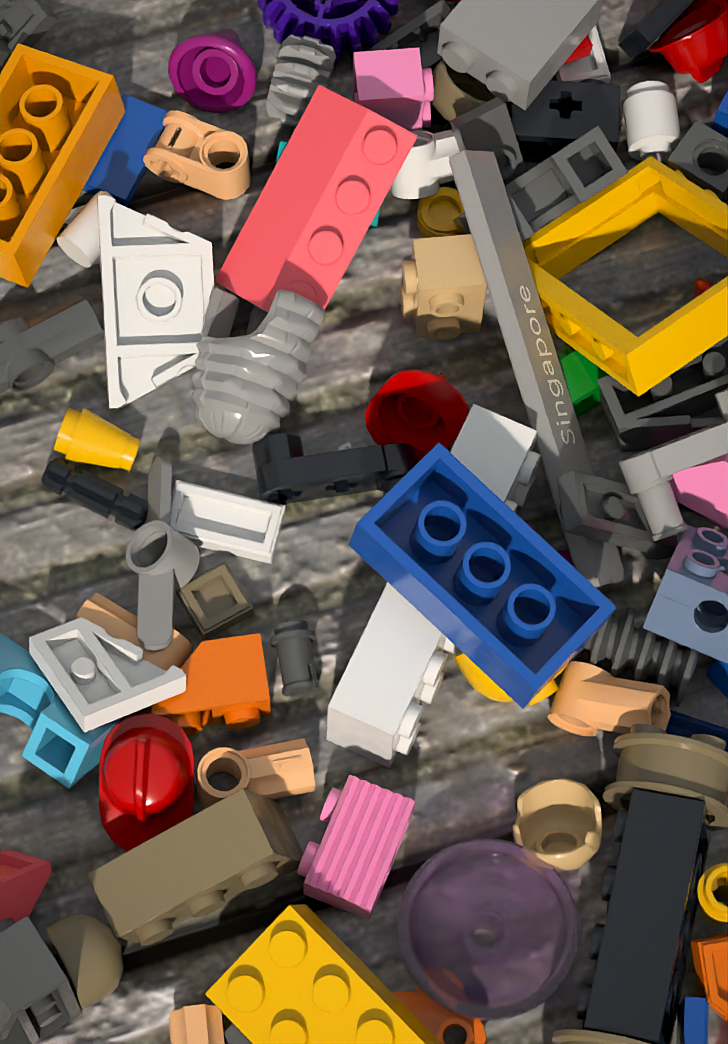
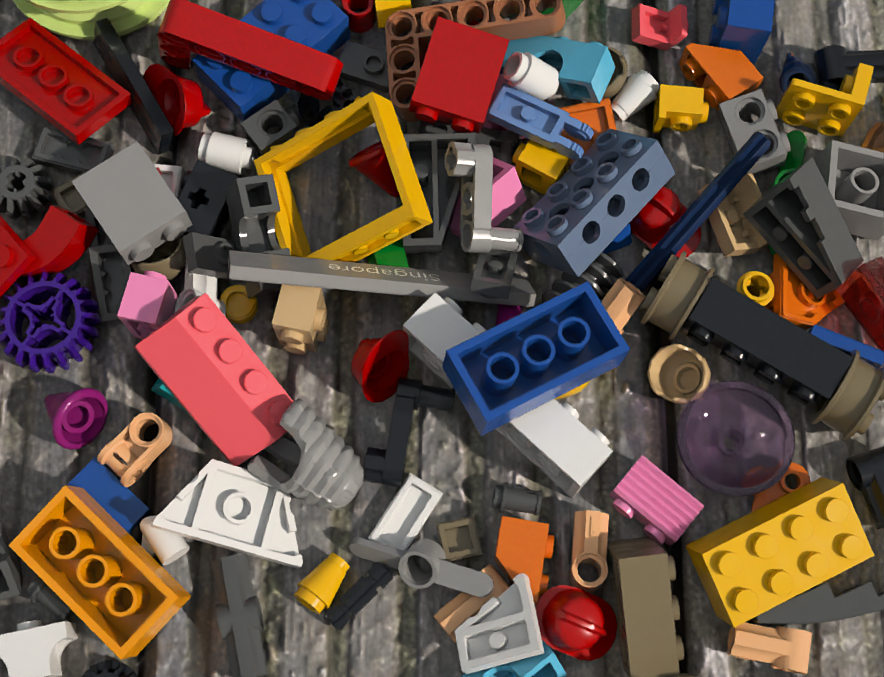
camera: 70 degrees left, 5 degrees up
light grey gear [266,35,336,127] -> none

